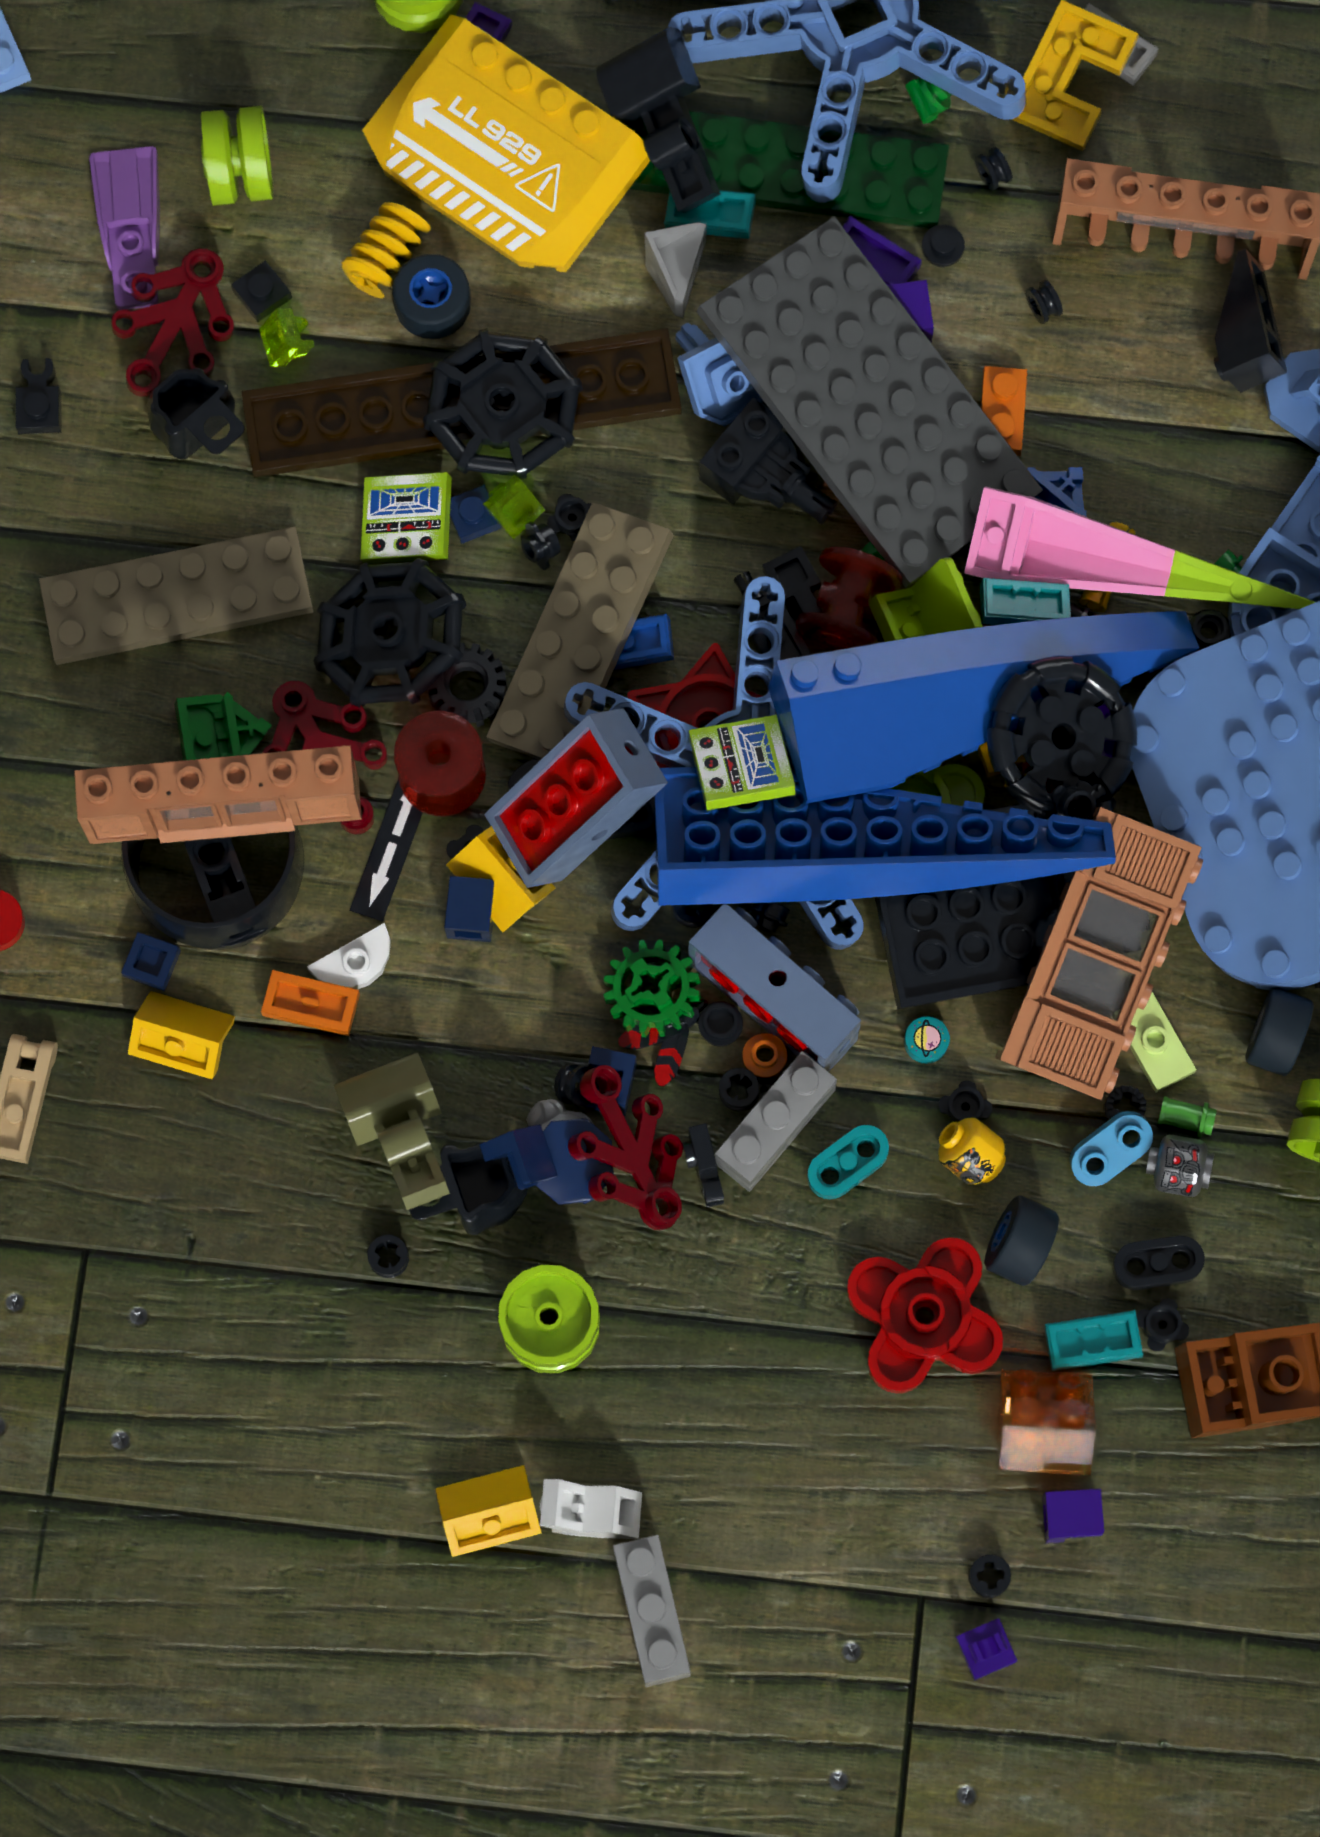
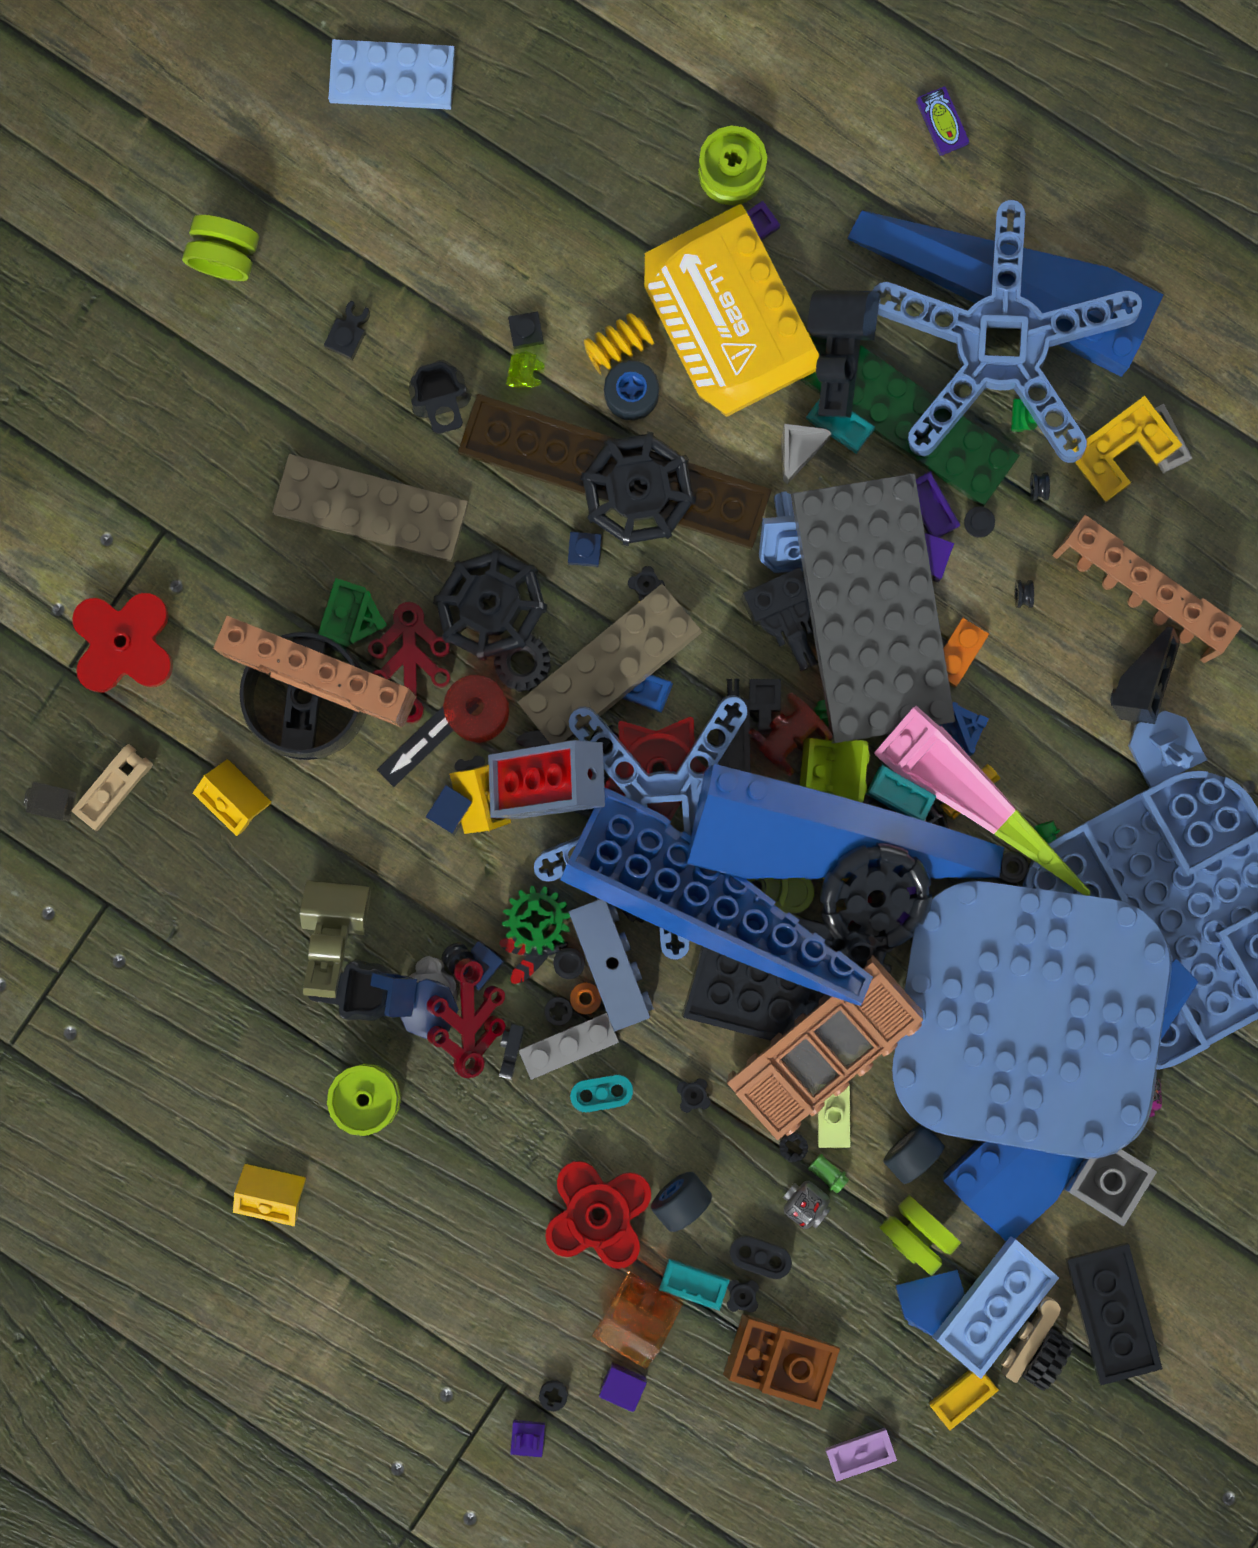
camera: 30 degrees right, 10 degrees up
medium lavender piece [89,146,160,310] -> none
dark red plant [111,248,234,397] -> none
dark blue plate [121,932,181,991] -> none
lime wheel [201,106,273,206] -> none
orange plate [261,970,360,1036] -> none
white plate [307,923,391,989] -> none
tile [360,472,452,564] -> none
black bush [367,1235,409,1278] -> none
clear neon green tile [483,475,545,539] -> none
black plate [521,522,560,570] -> none
white brick [540,1479,642,1539] -> none
light grey brick [613,1535,691,1688] -> none
tile [689,715,795,811] -> none
teal tile [904,1016,950,1064] -> none
yellow head [938,1118,1006,1185] -> none
dark azure plate [1070,1111,1153,1186] -> none

